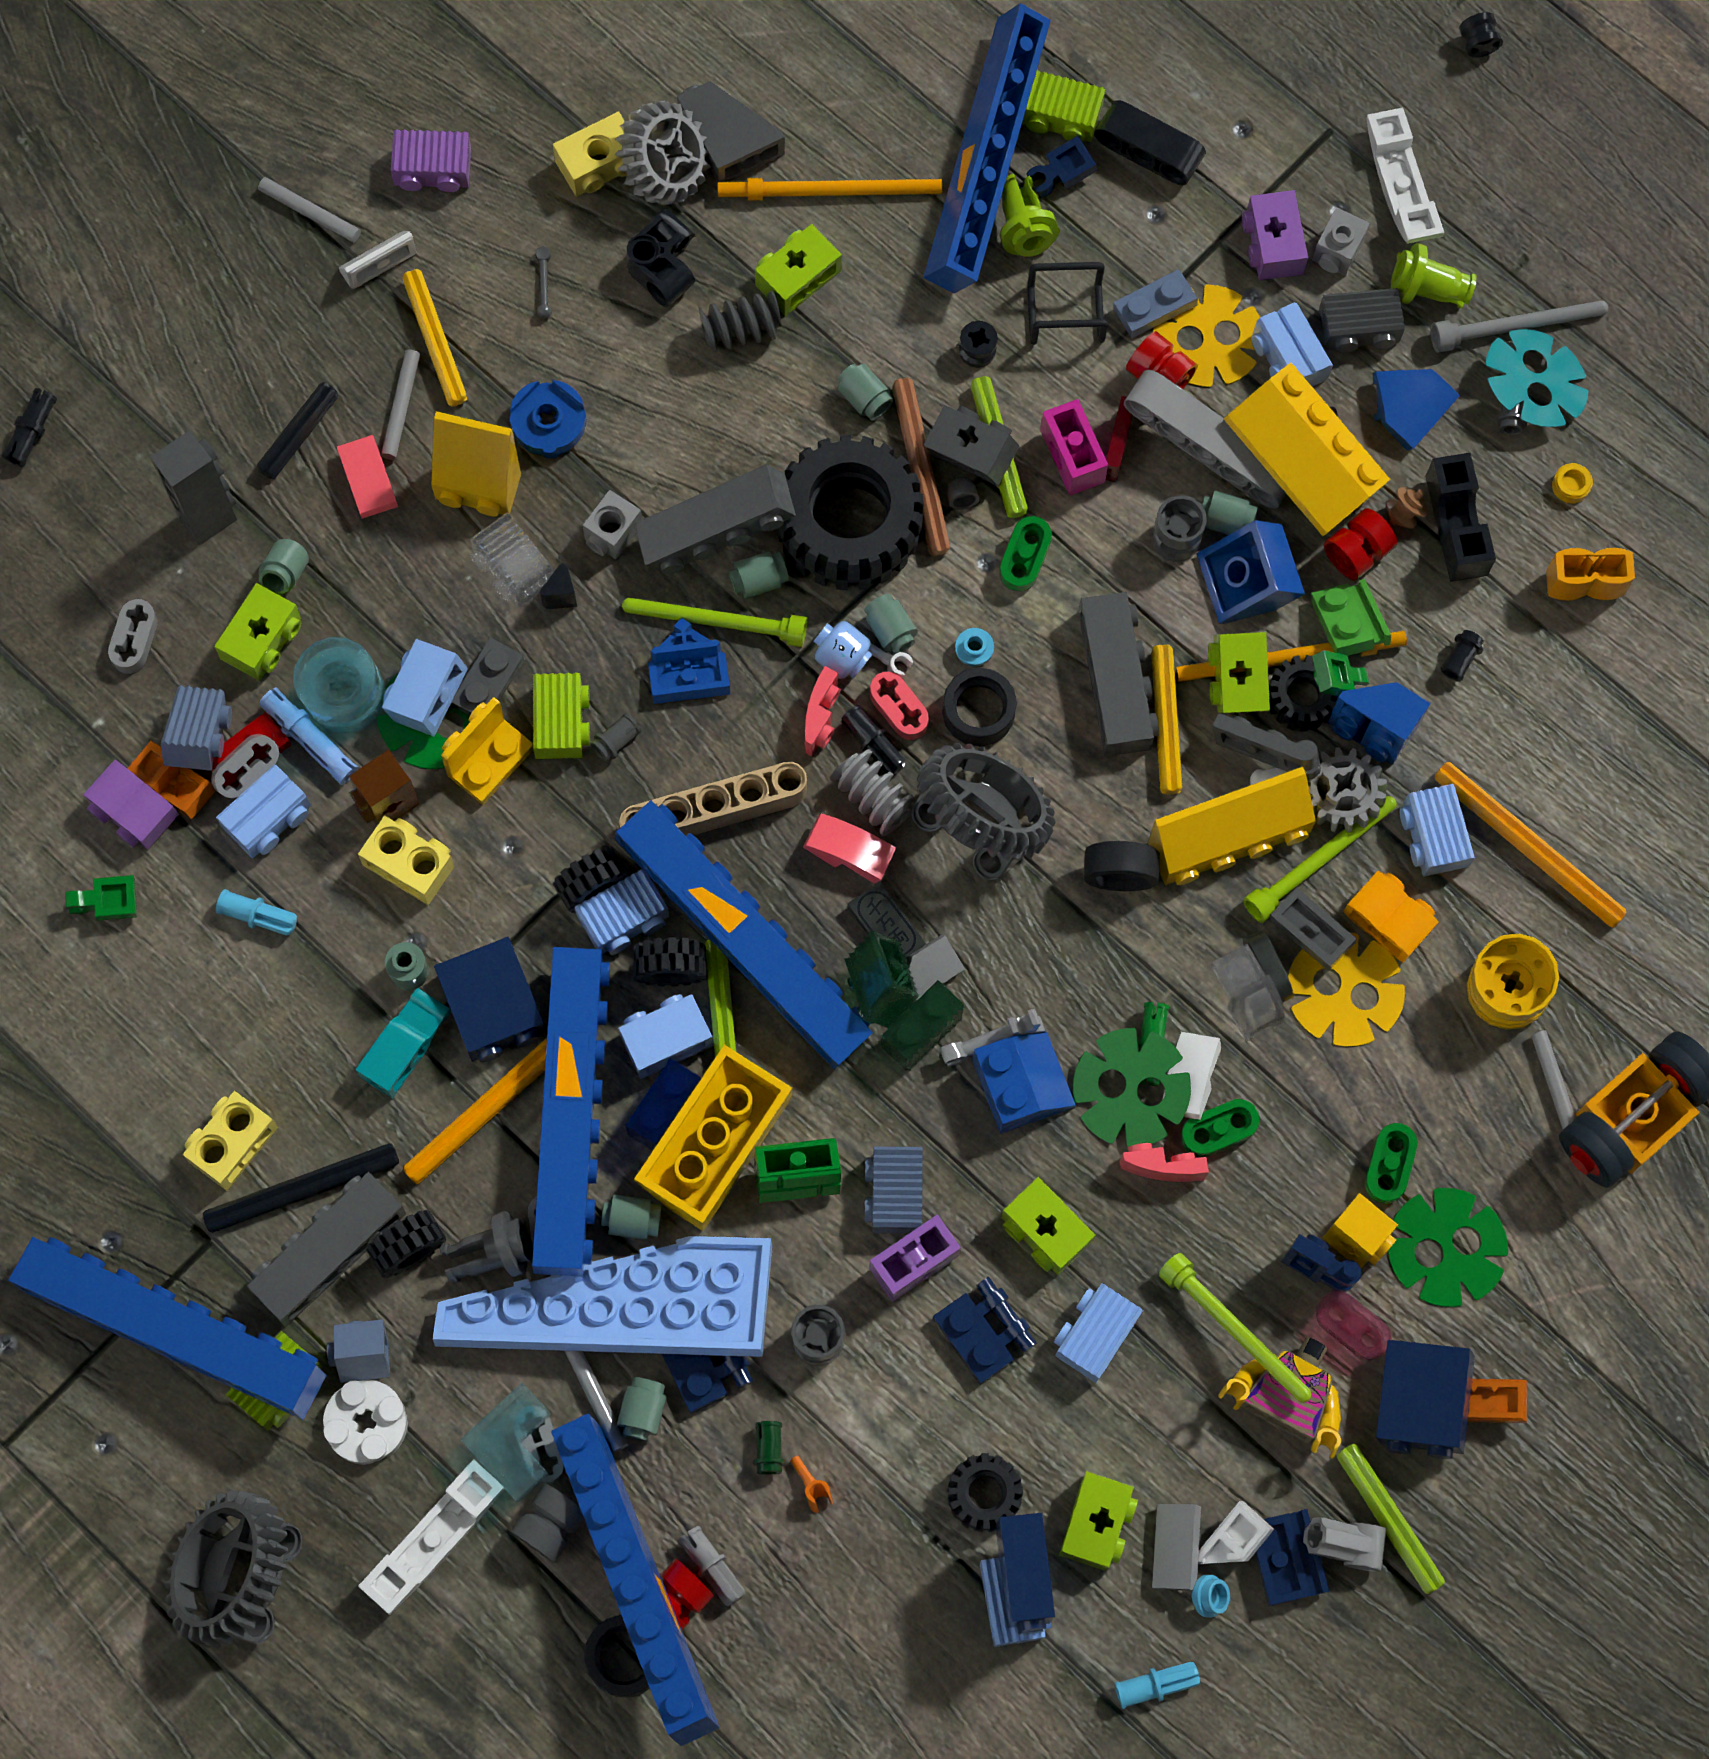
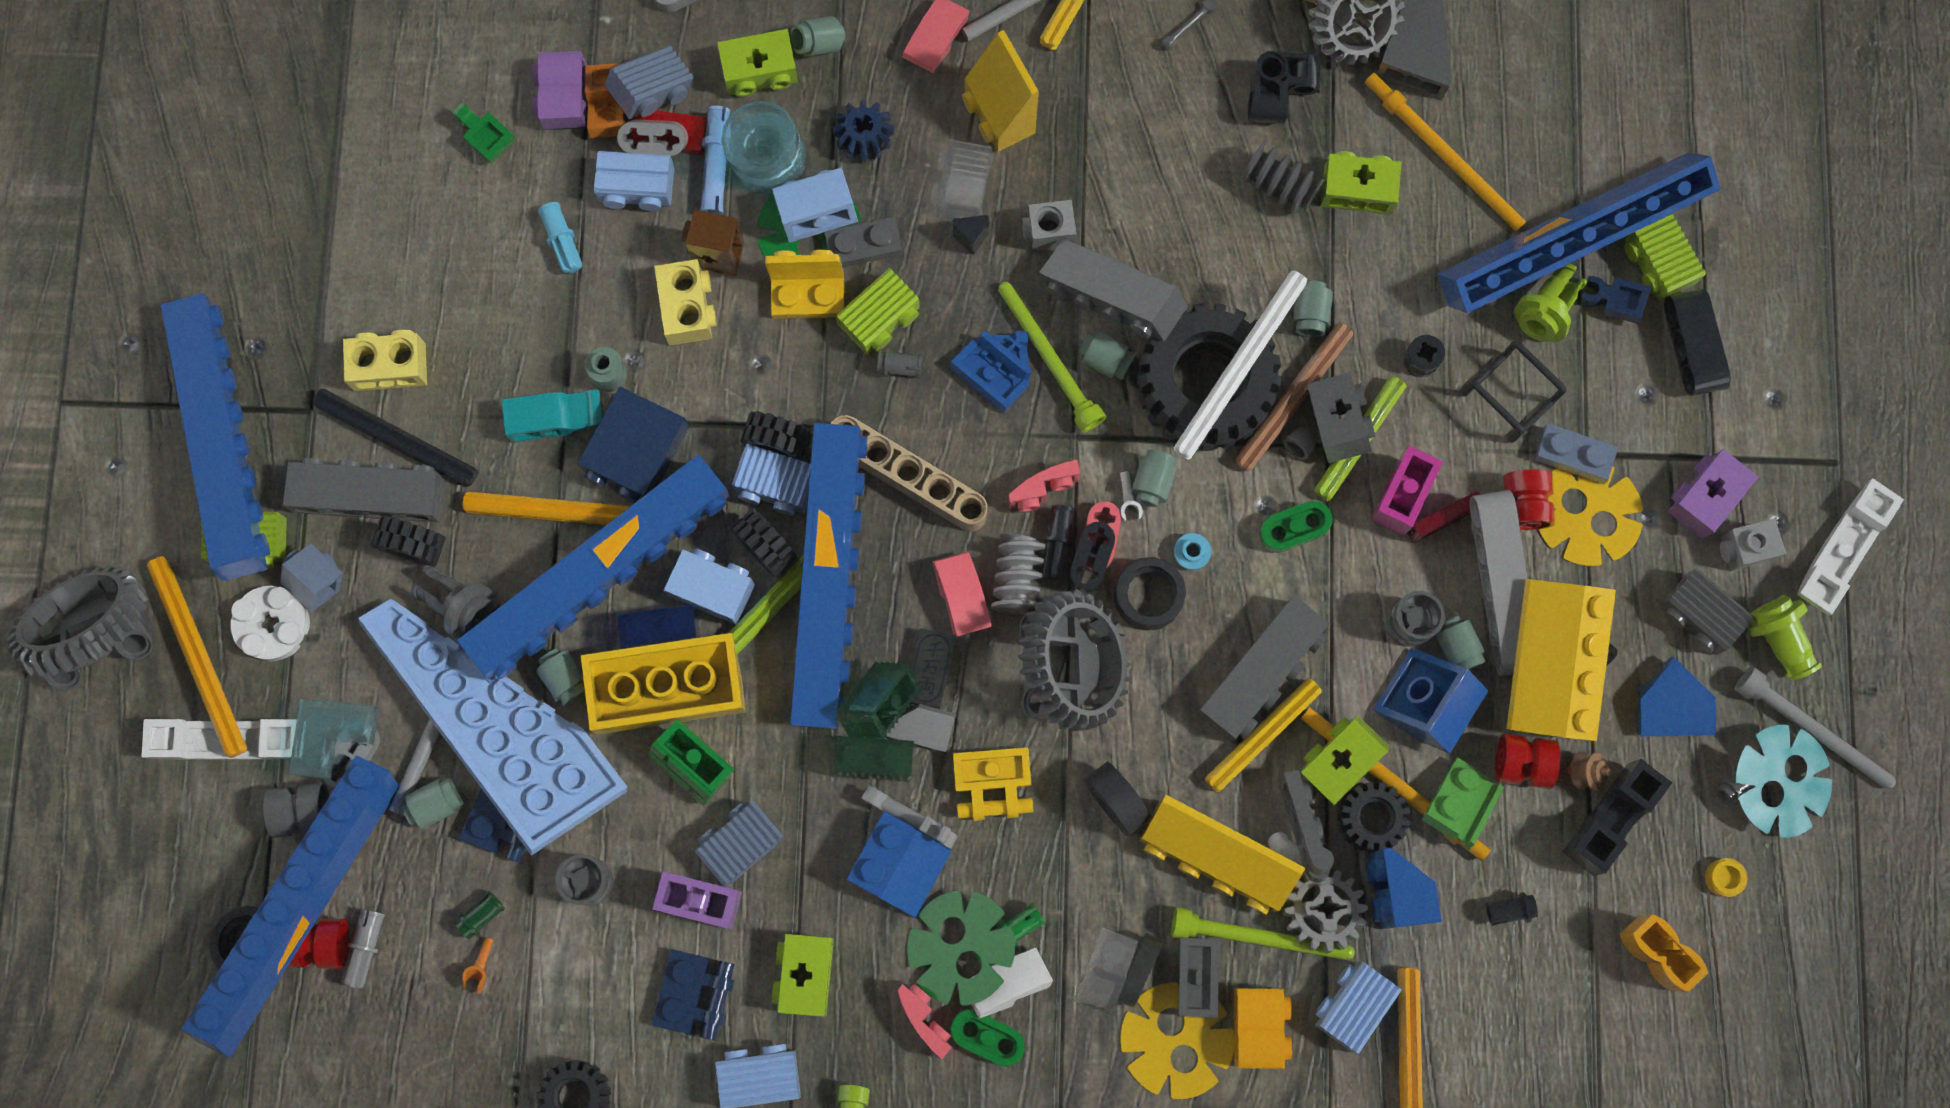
camera: 50 degrees right, 5 degrees up
blue plate [510,380,587,459] -> none
light blue head [813,621,872,679] -> none
light blue brick [1251,302,1333,387] -> none
green plate [1312,650,1370,696] -> none
none -> light orange axle [147,556,247,758]
none -> dark blue gear [833,98,894,163]
none -> yellow plate [953,747,1034,821]
none -> black beam [1070,522,1115,593]
none -> white axle [1174,271,1307,460]

